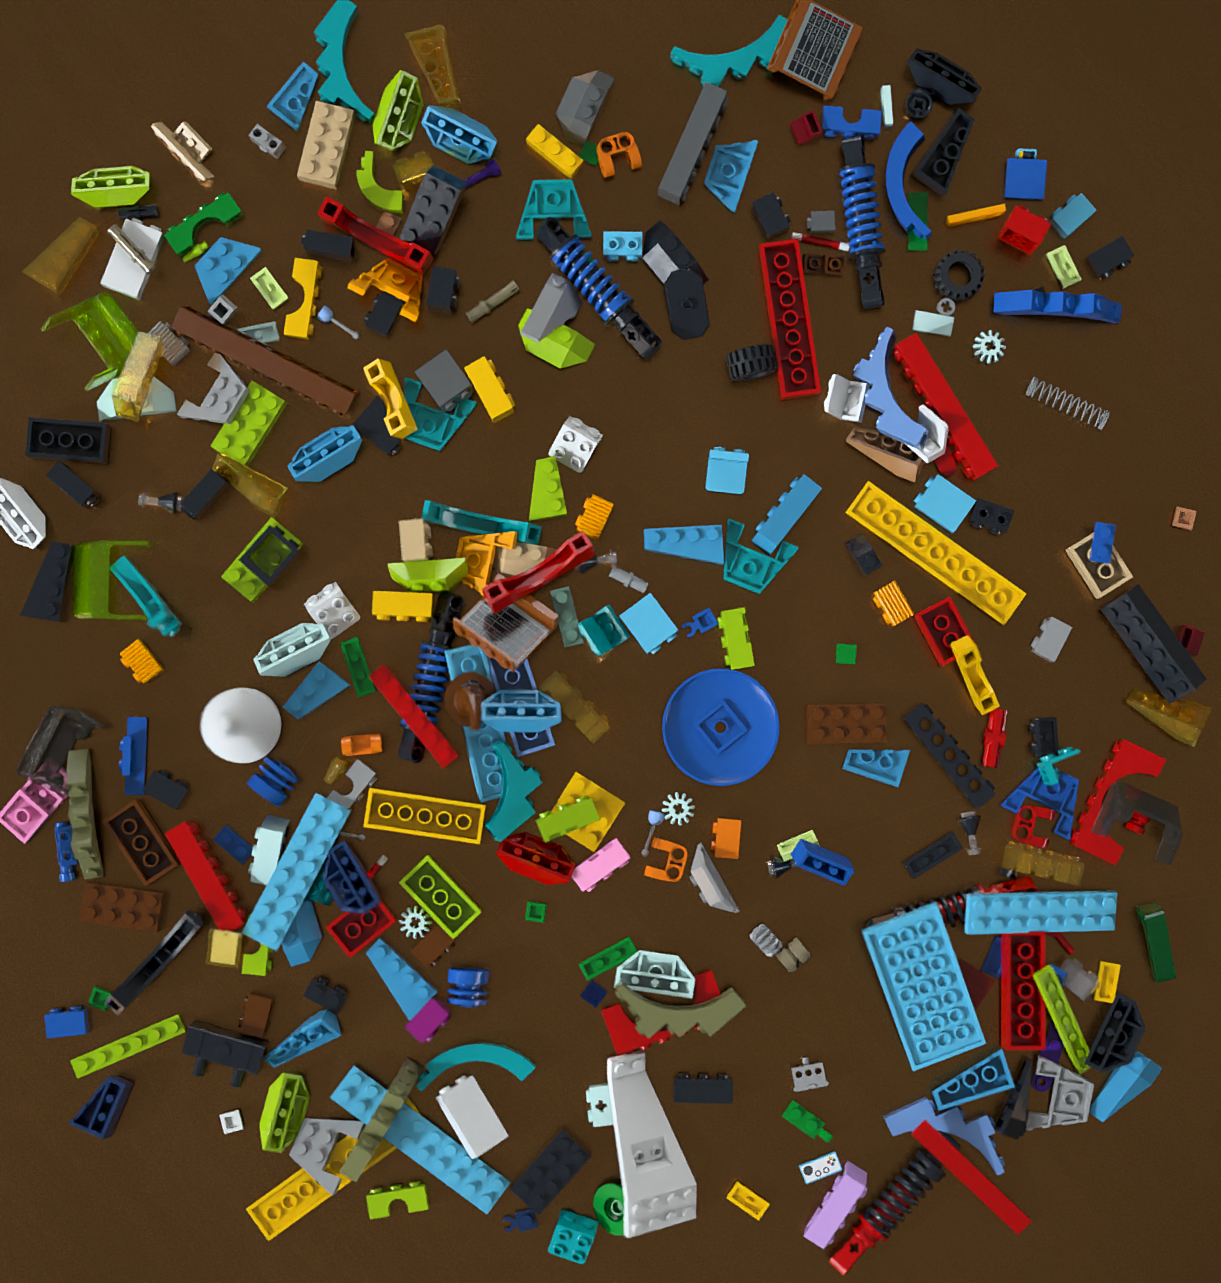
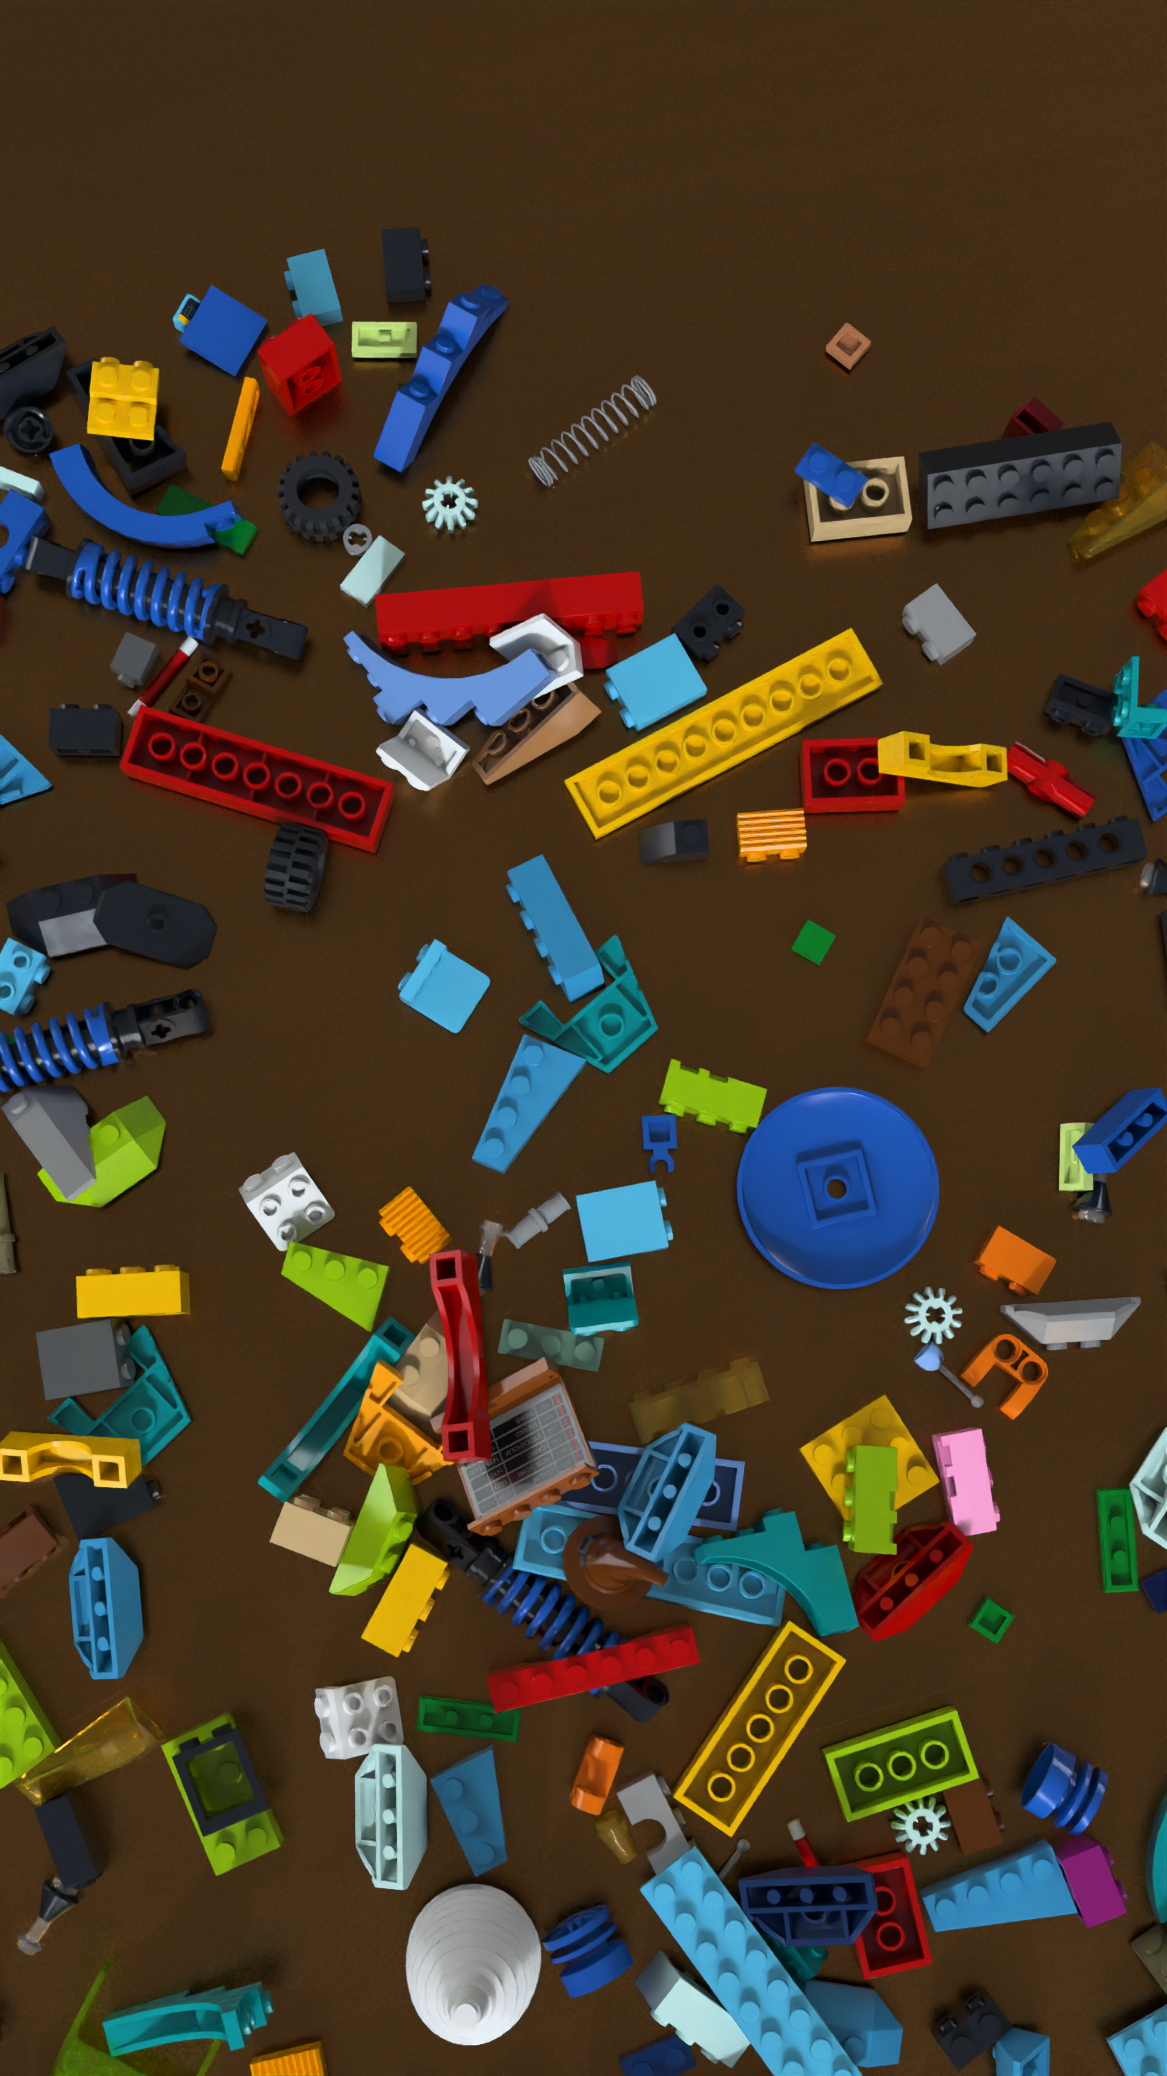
camera: 70 degrees left, 5 degrees down
none -> yellow plate [87,357,160,441]

